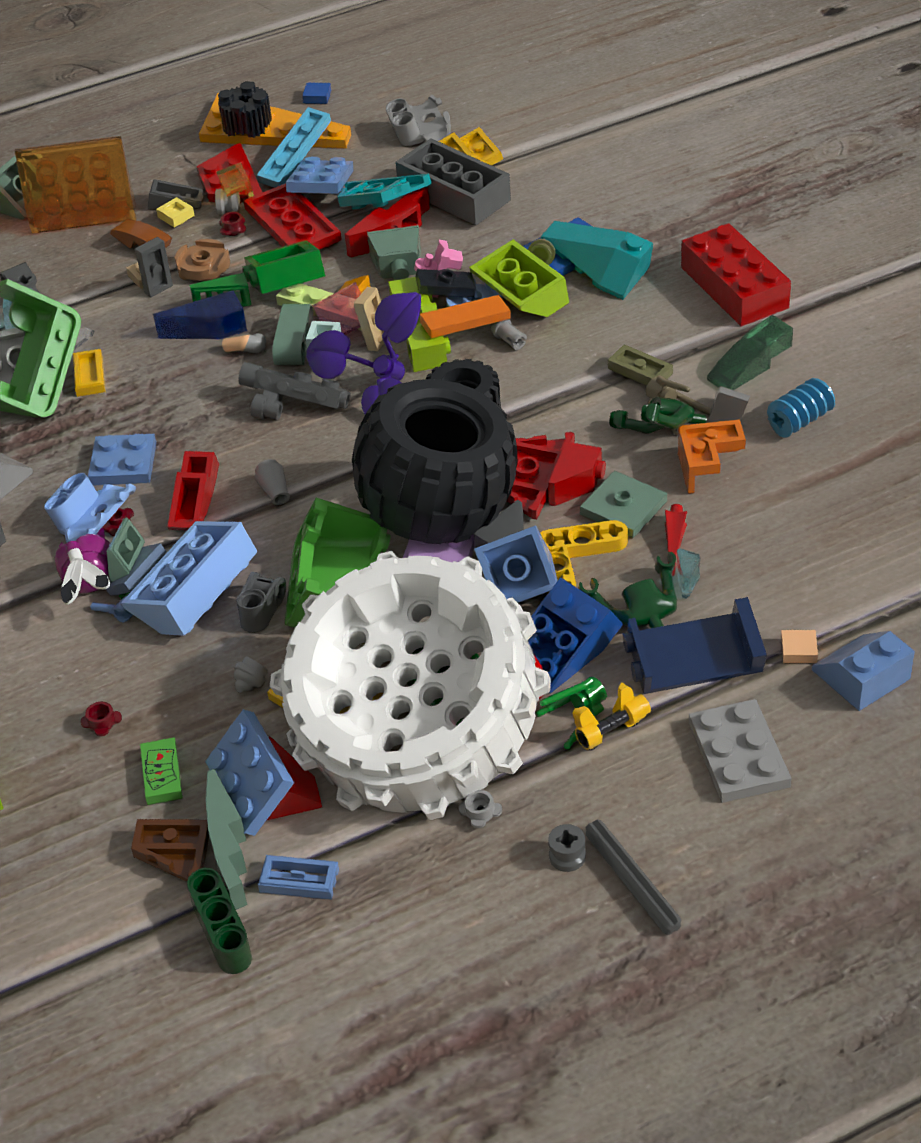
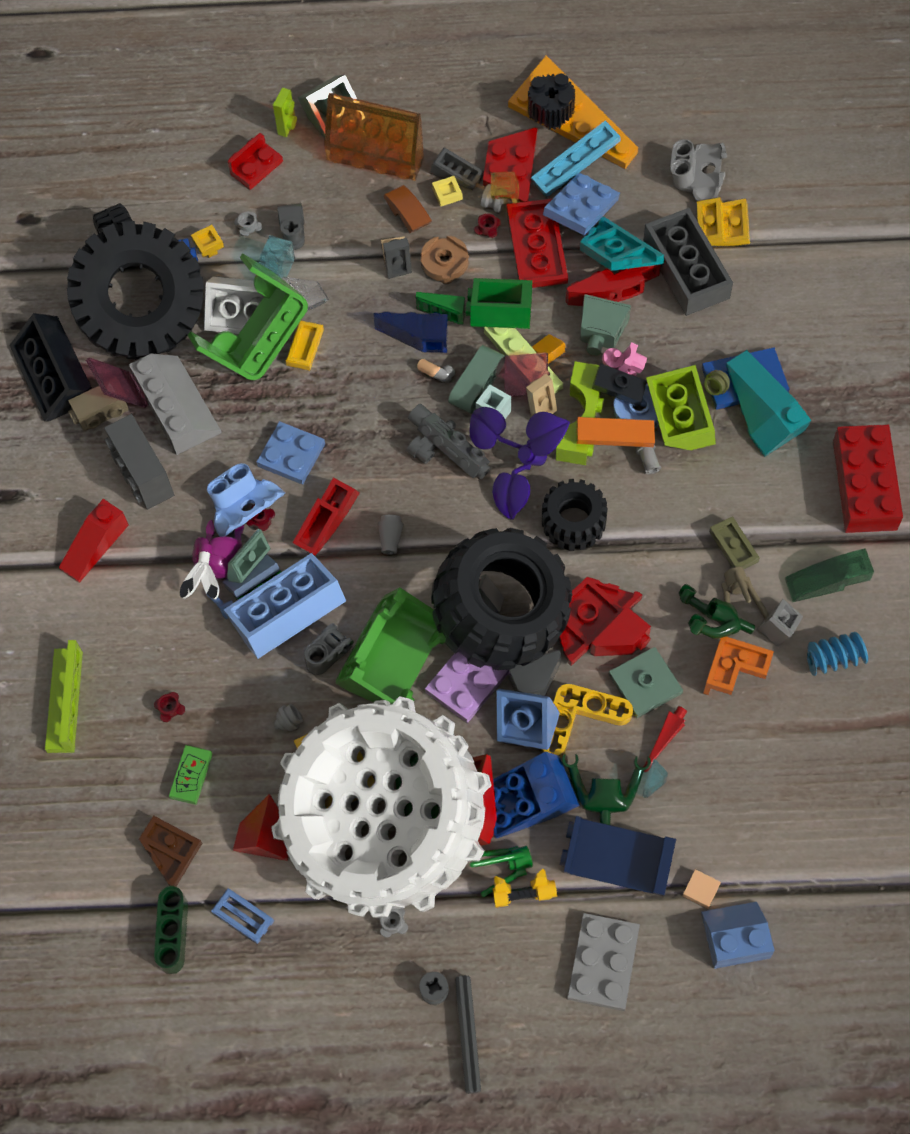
camera: 25 degrees right, 20 degrees up
medium blue plate [205,709,294,836] -> none
sand green slope [206,769,247,910] -> none
blue tile [302,83,331,104] -> none

